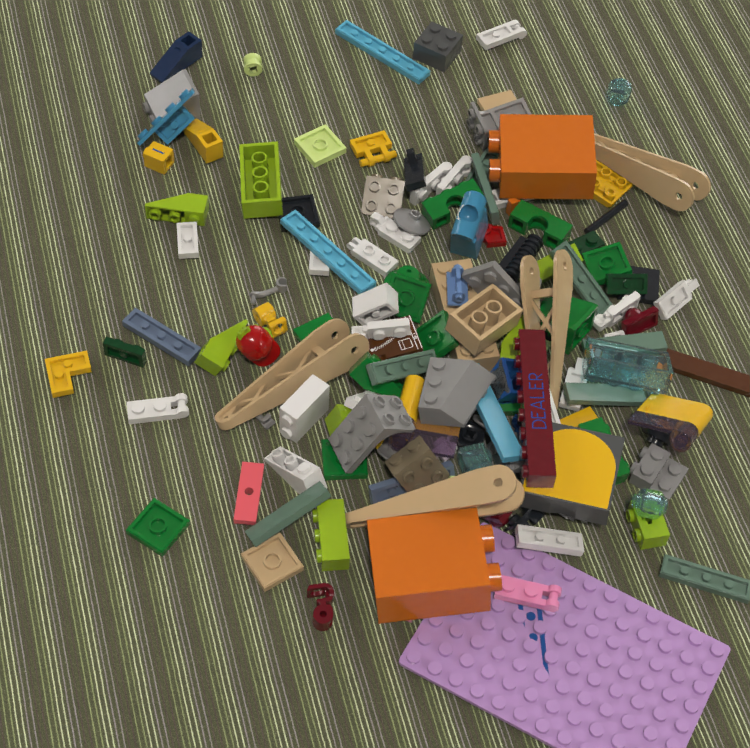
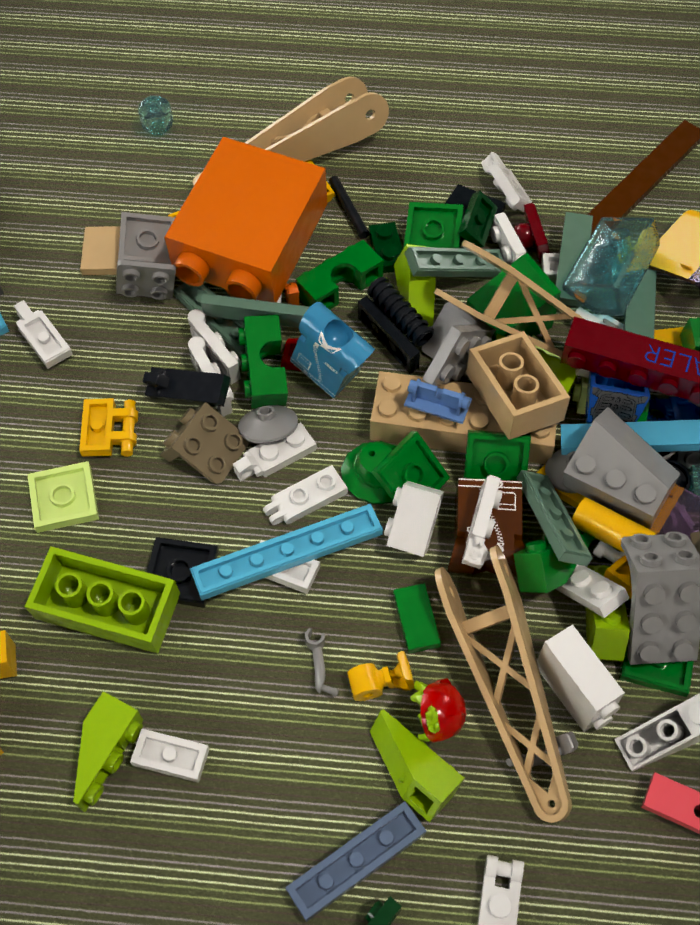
camera: 65 degrees left, 5 degrees up
none -> white hinge [14,300,73,369]

